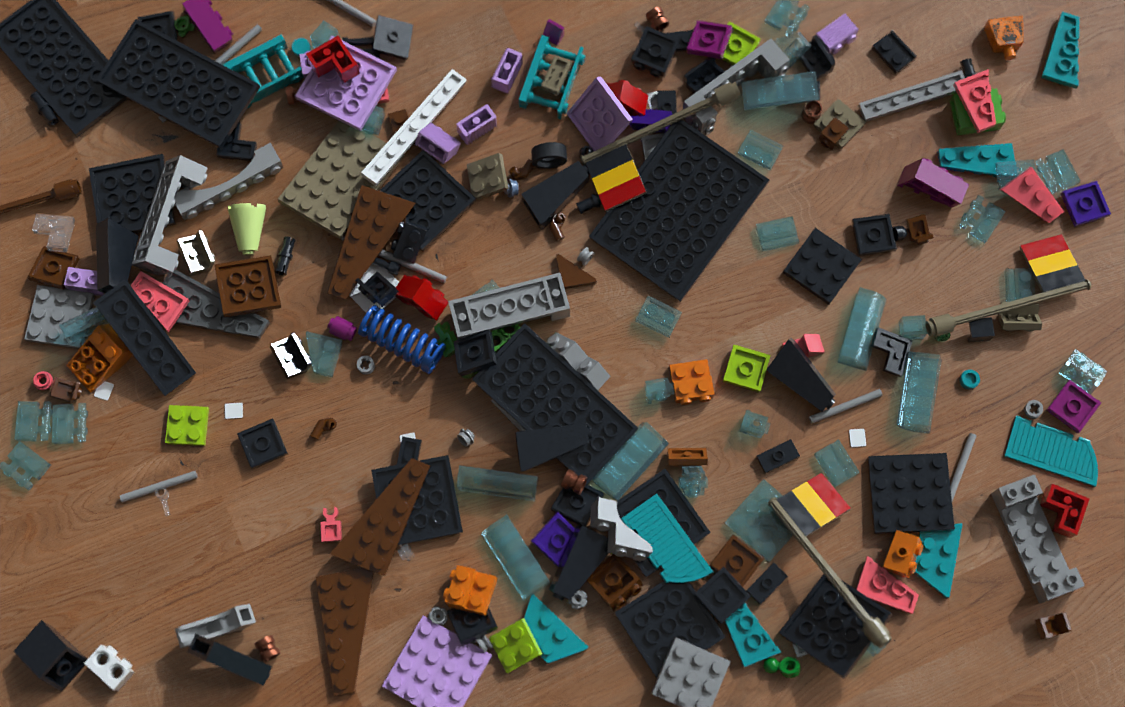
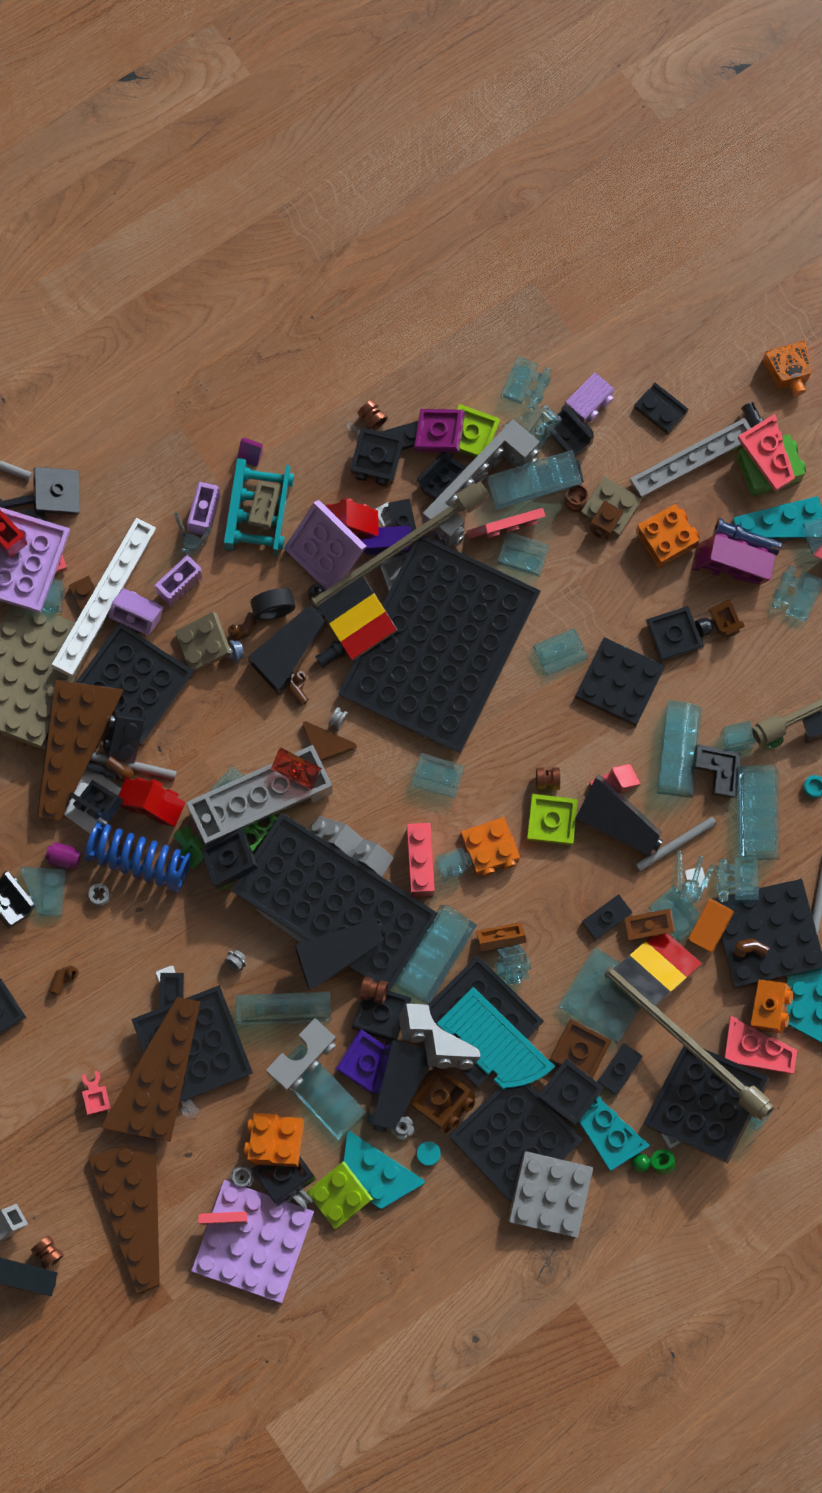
camera: 15 degrees left, 0 degrees up
clear light blue brick [739,410,771,438] -> none
none -> reddish brown arm [104,756,134,782]
none -> clear light blue plant [174,513,211,556]
none -> coral tile [198,1211,248,1225]
none -> light grey arch [266,1018,336,1093]
none -> clear red plate [271,748,322,790]
none -> coral brick [407,823,435,897]
none -> teal tile [417,1142,441,1166]
none -> coral wing [466,508,545,539]
none -> copper wheel [536,767,560,790]
none -> dark orange plate [625,909,675,941]
none -> orange brick [636,504,700,569]
none -> clear light blue plant [676,850,715,903]
none -> orange slope [688,899,734,952]
none -> dark blue pin [713,518,782,556]
none -> clear light blue plate [716,857,759,902]
none -> reddish brown arm [734,939,770,958]

